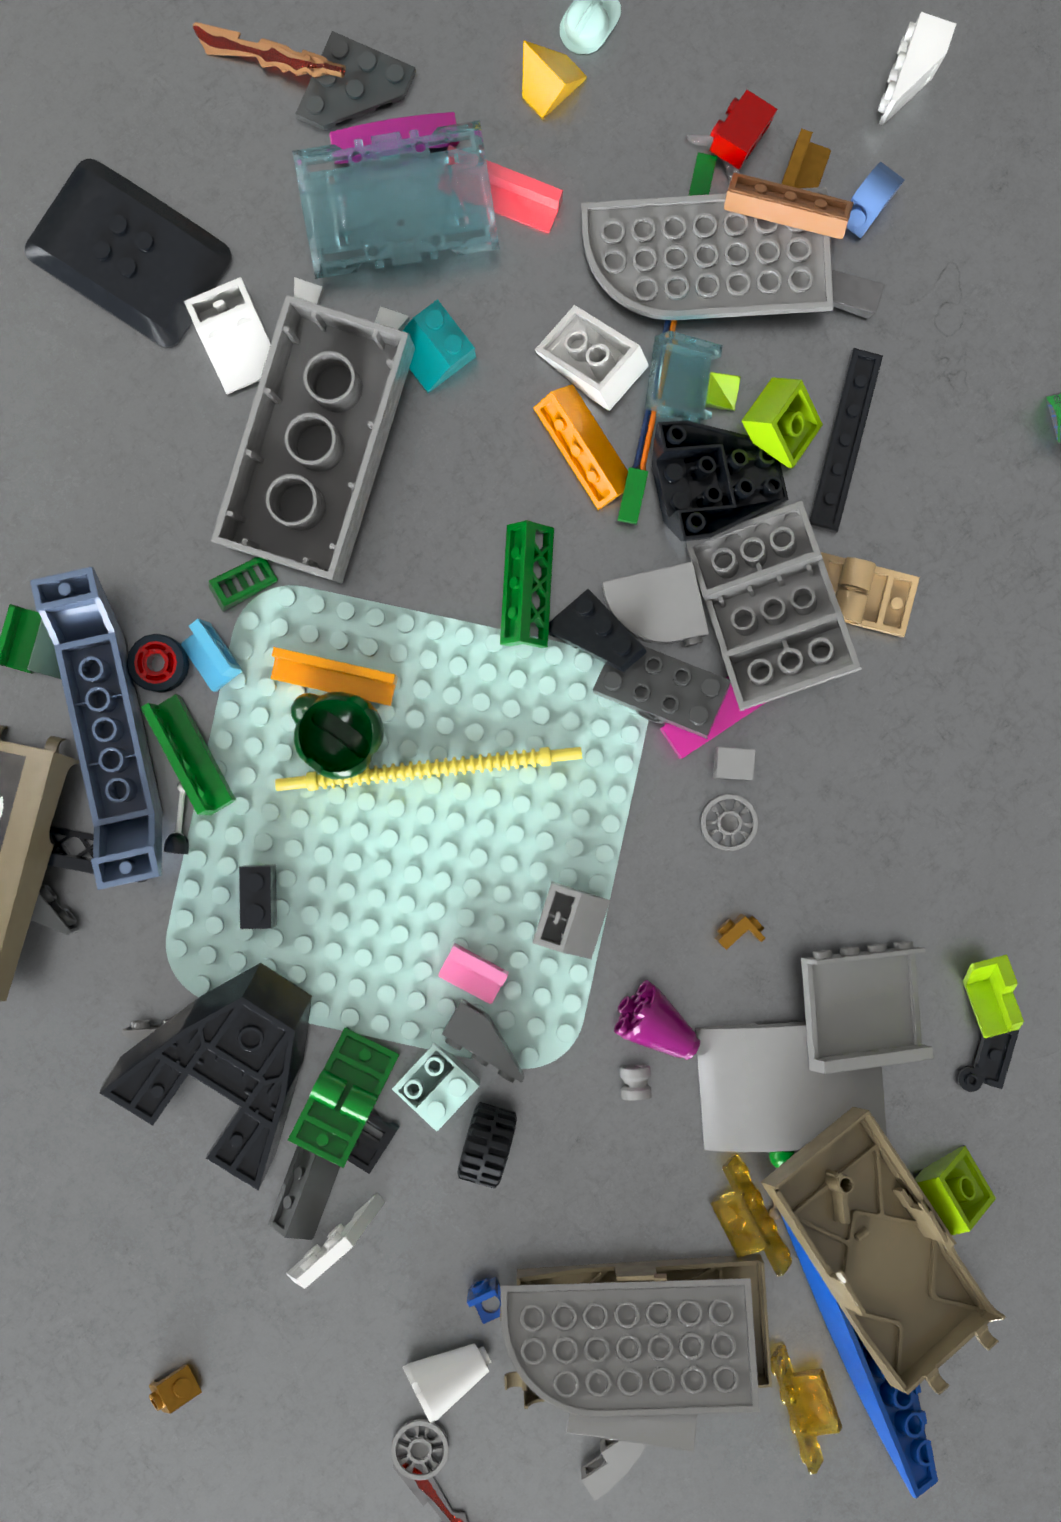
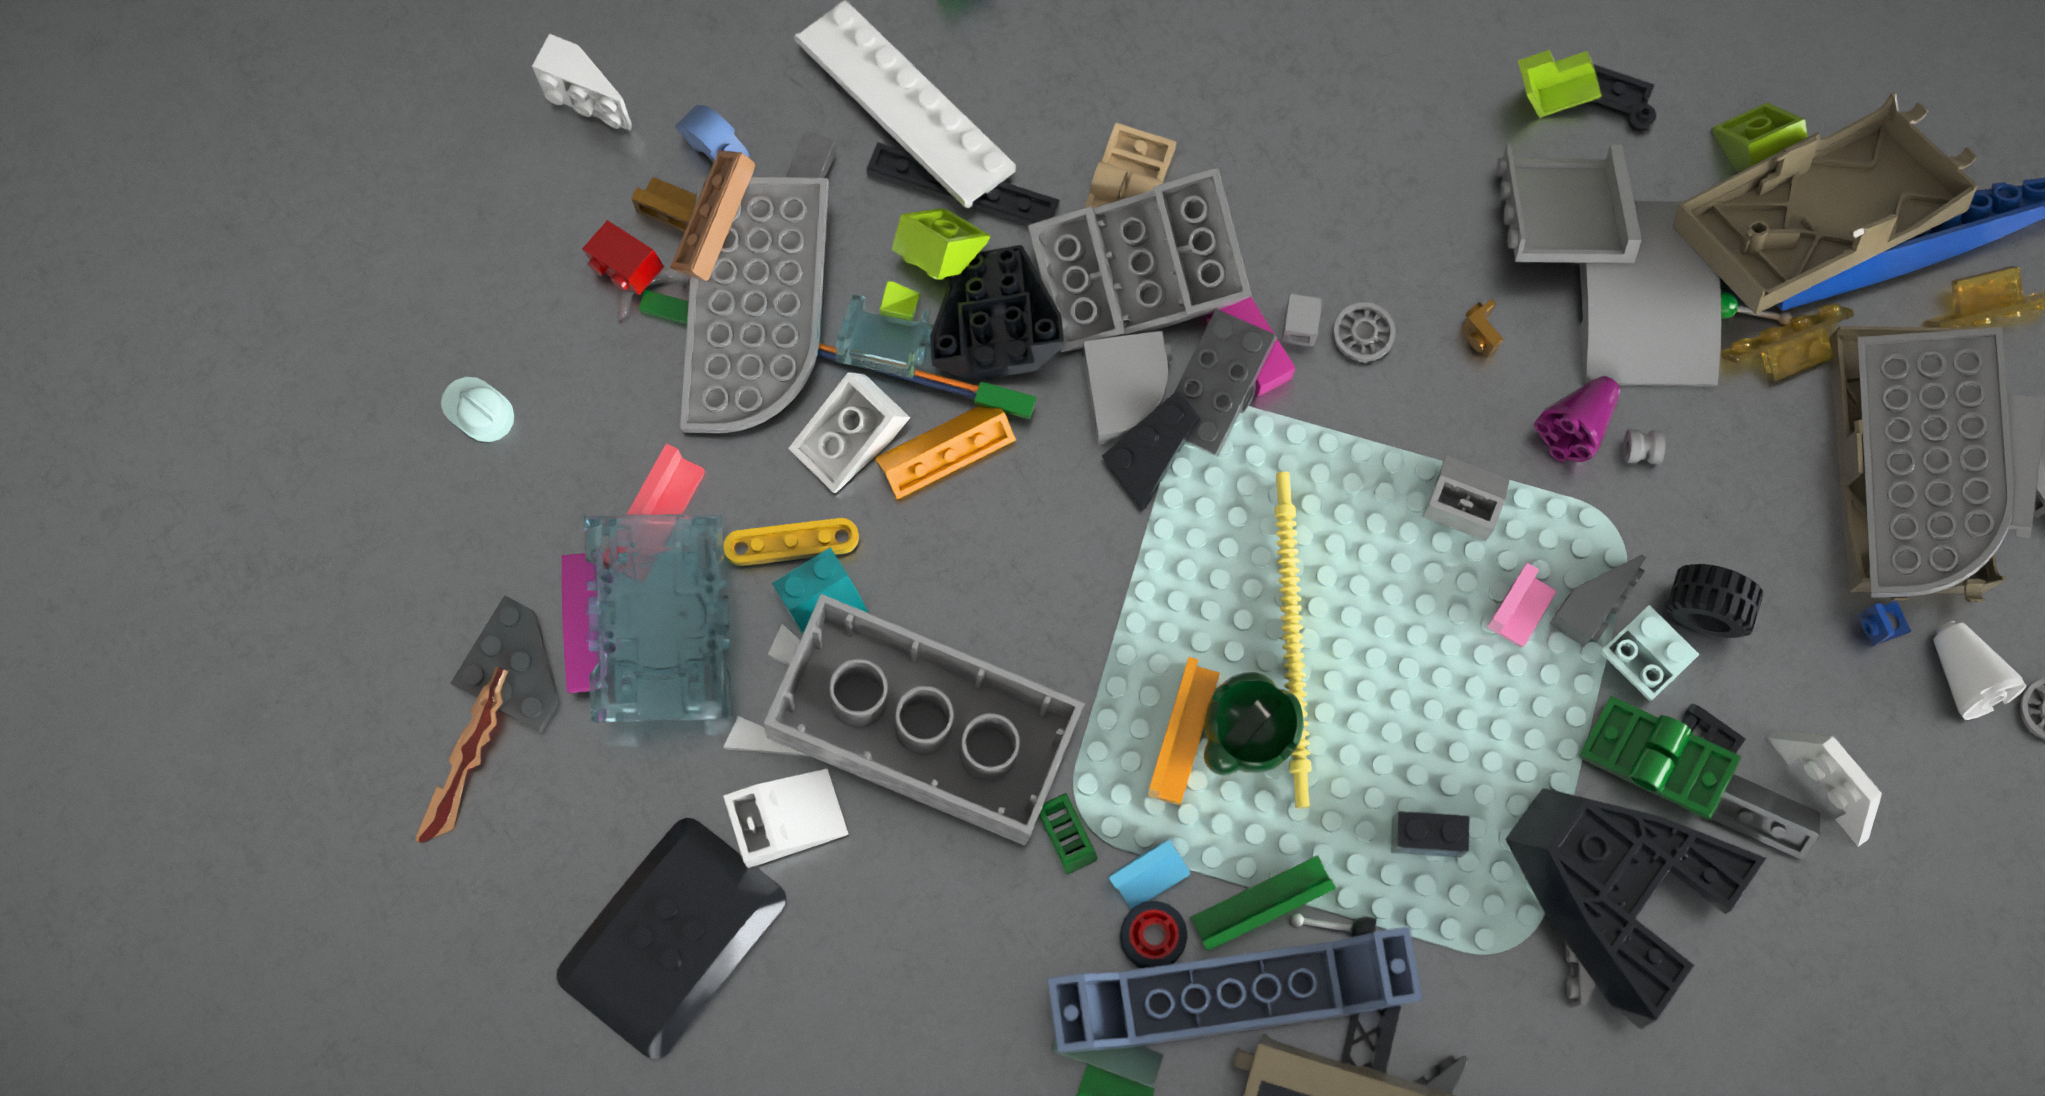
camera: 90 degrees left, 15 degrees down
pearl gold bracket [148,1364,202,1414] -> none
green fence [500,520,554,648] -> none
yellow slope [522,40,587,119] -> none
none -> yellow plate [723,518,859,566]
none -> white plate [794,0,1016,209]

